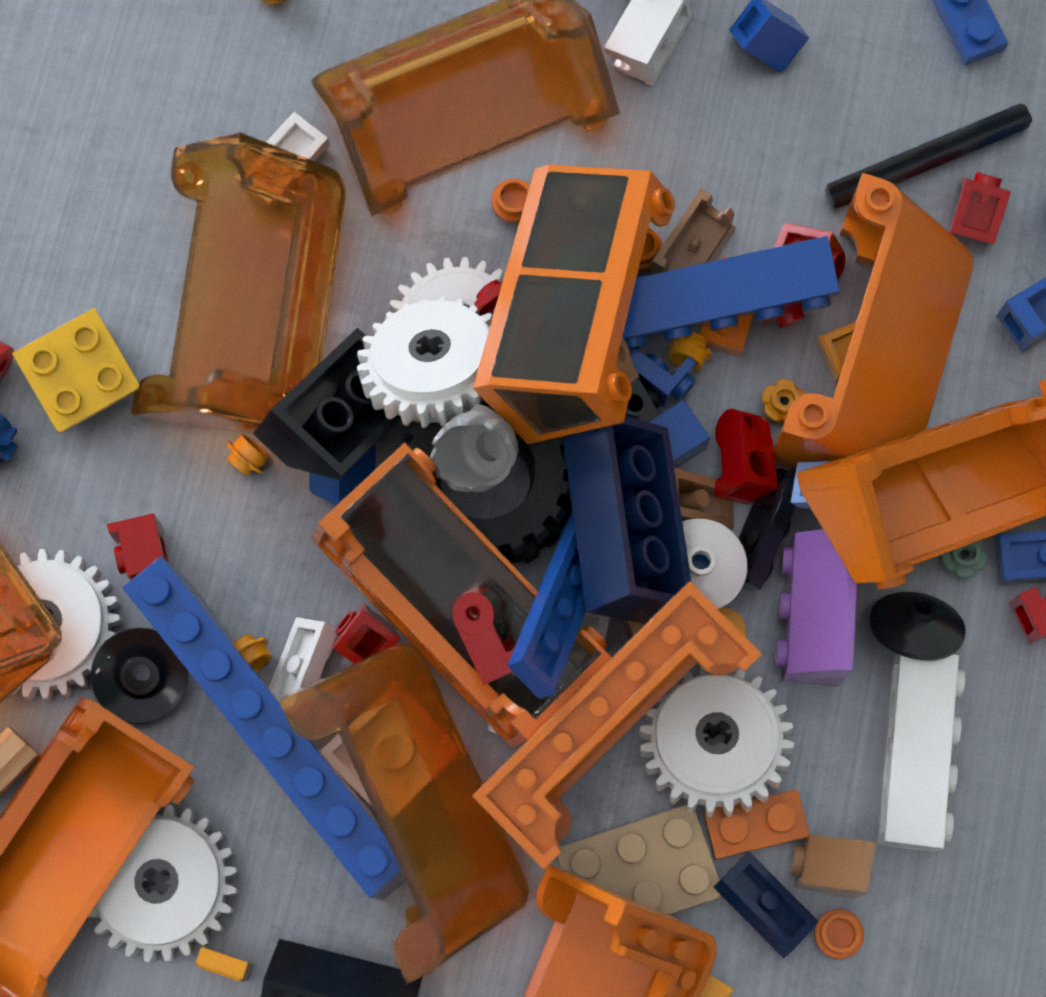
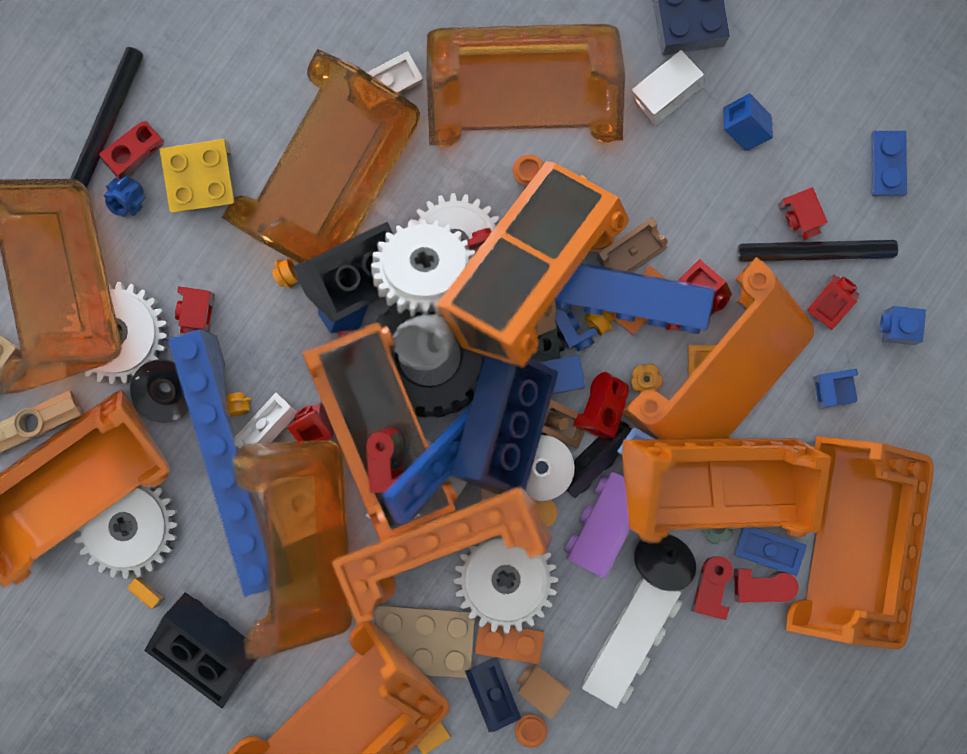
camera: 25 degrees right, 10 degrees up
none -> red leg [691,556,733,620]
none -> red brick [778,187,828,241]

